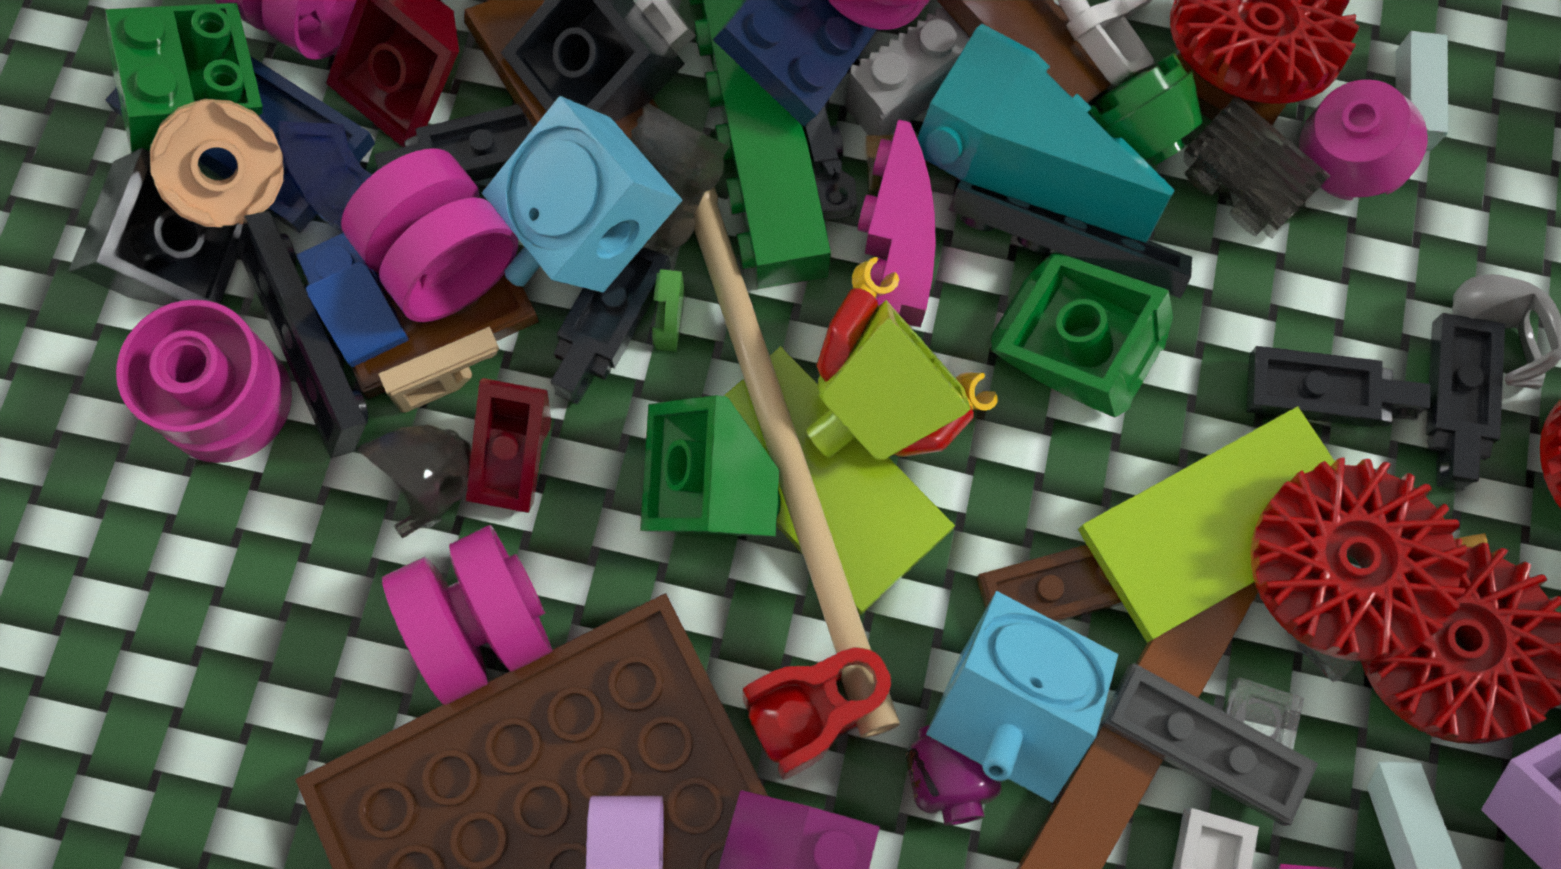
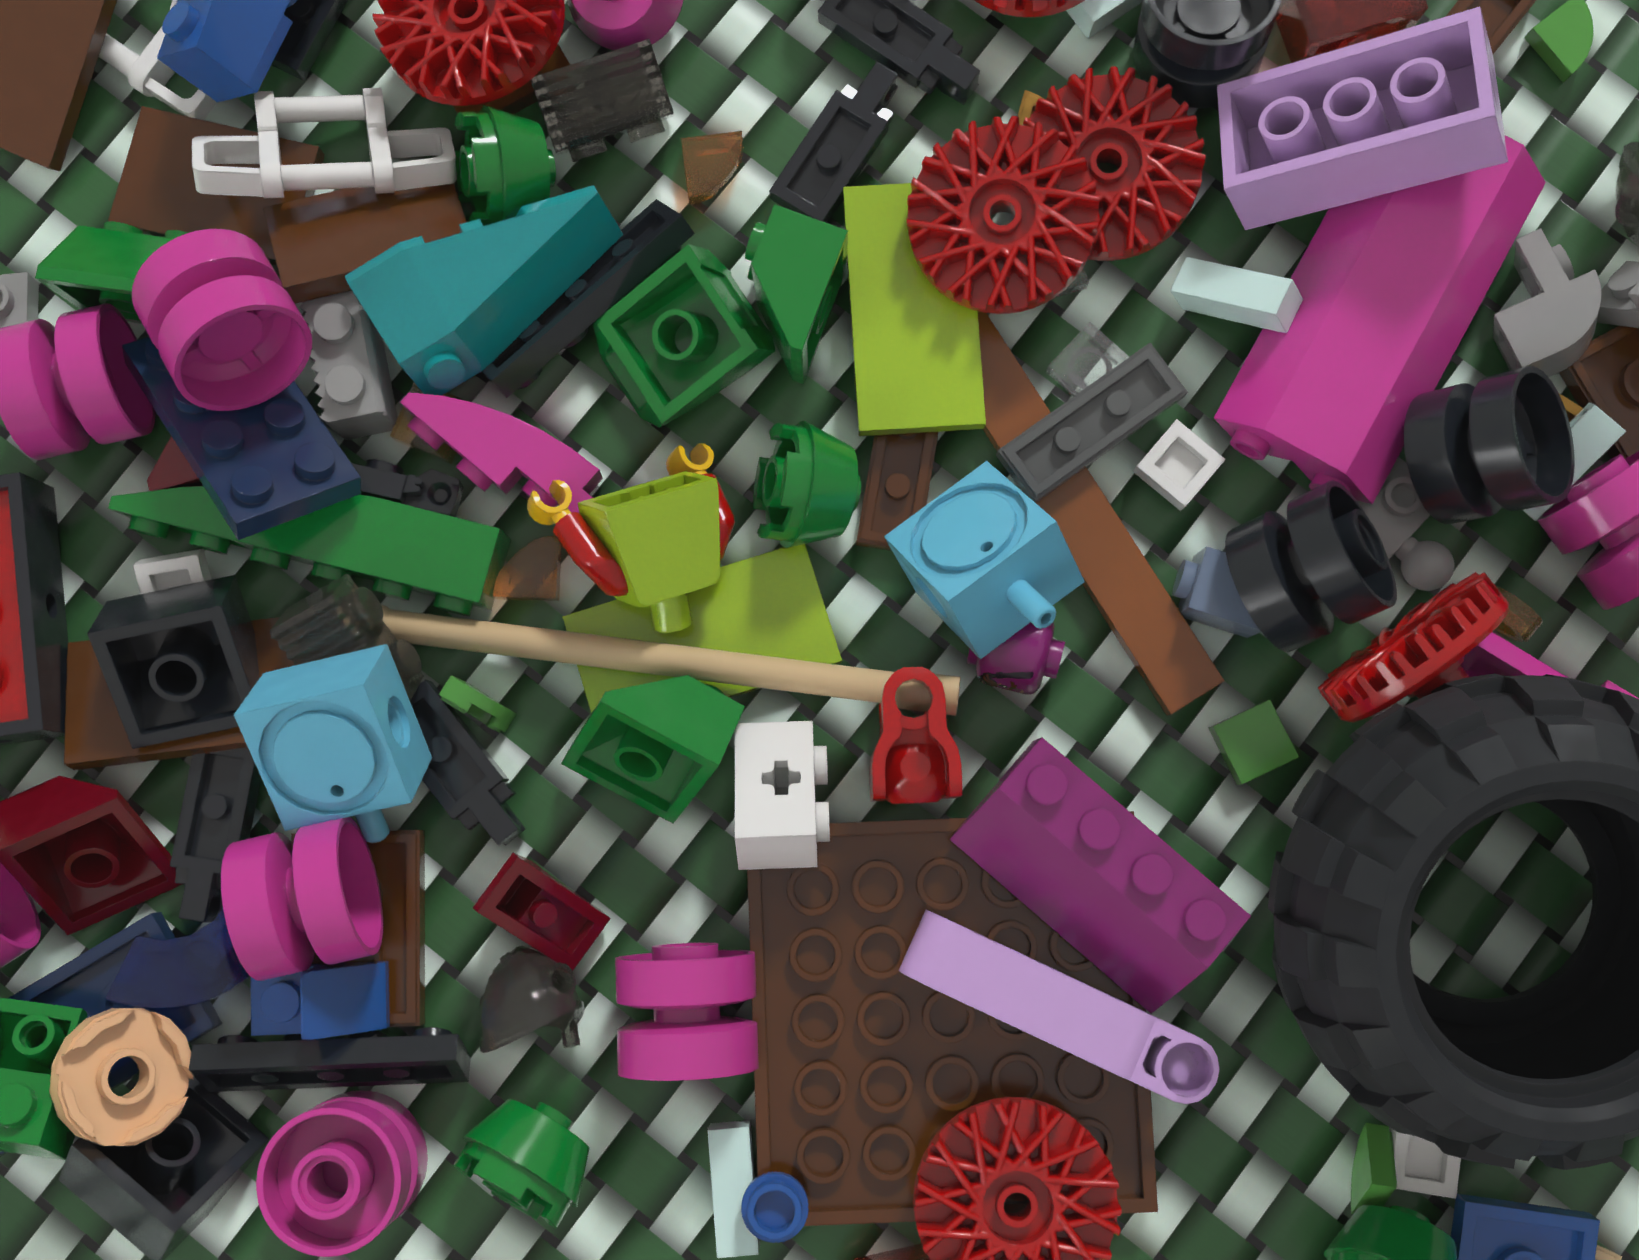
camera: 60 degrees left, 10 degrees up
tan tile [379,327,499,413] -> none
none -> green cone [453,1099,590,1229]
none -> clear orange tile [493,536,562,601]
none -> clear orange tile [681,131,743,205]
none -> light aqua piece [708,1120,760,1258]
none -> white brick [735,721,830,870]
none -> blue plate [741,1172,809,1243]
none -> green slope [745,204,848,384]
none -> green cone [753,421,861,548]

